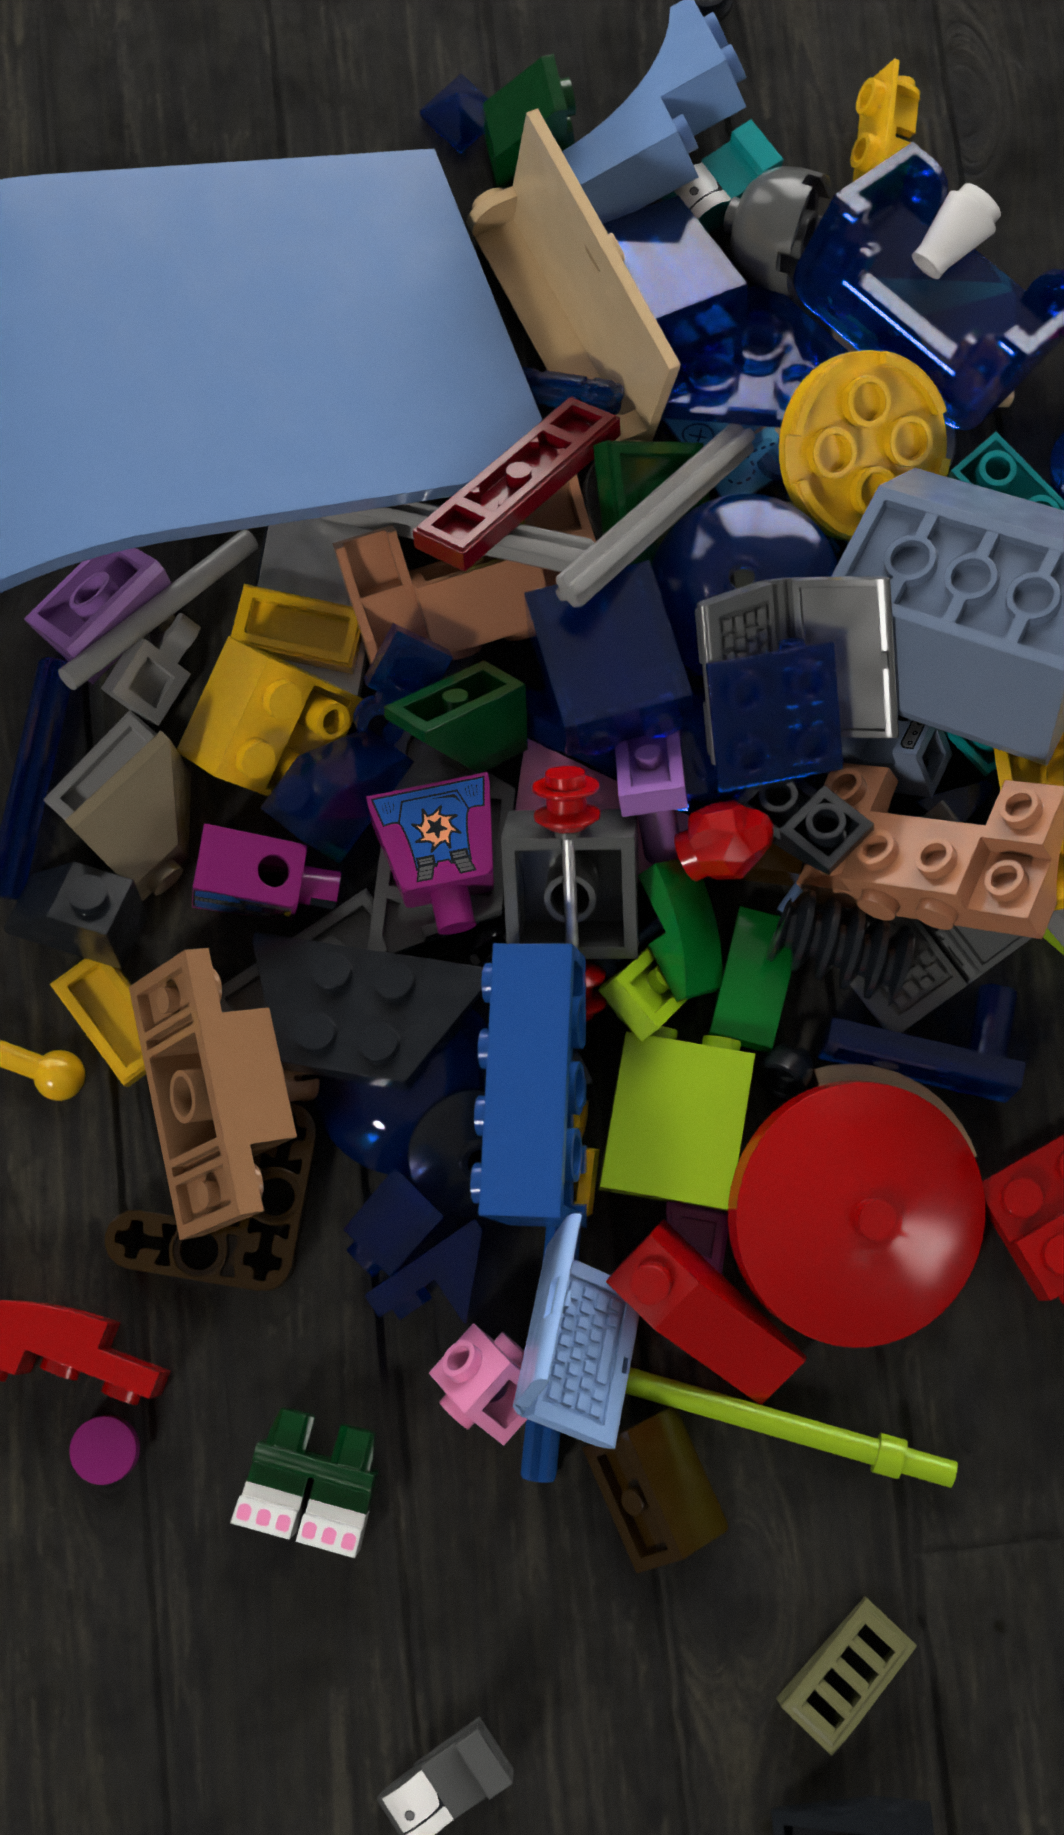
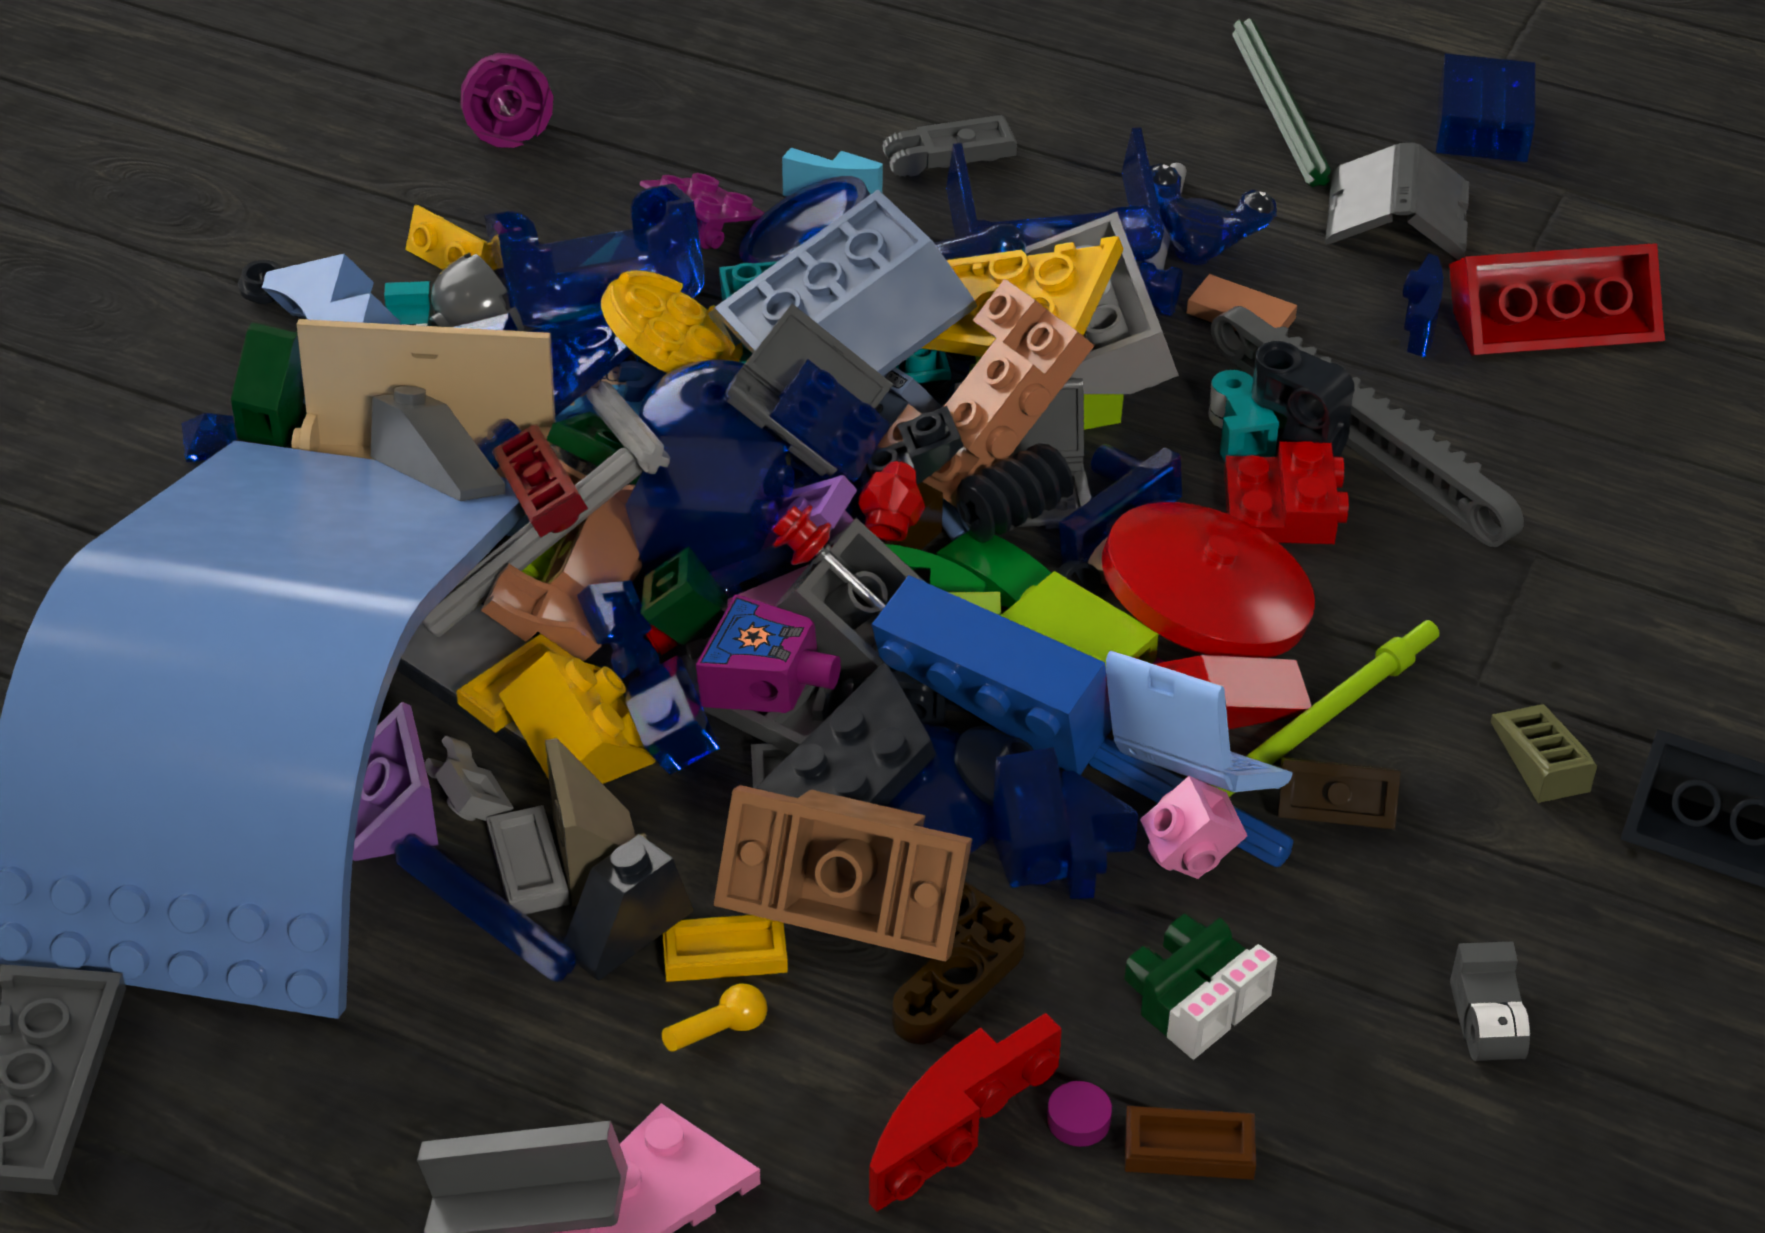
camera: 60 degrees left, 35 degrees down
light grey bar [58,529,258,690] -> none
magenta torso [192,824,341,921] -> none
white cone [912,183,1001,279] -> none
none -> dark grey slope [370,386,505,501]
none -> reddish brown tile [1125,1106,1256,1180]

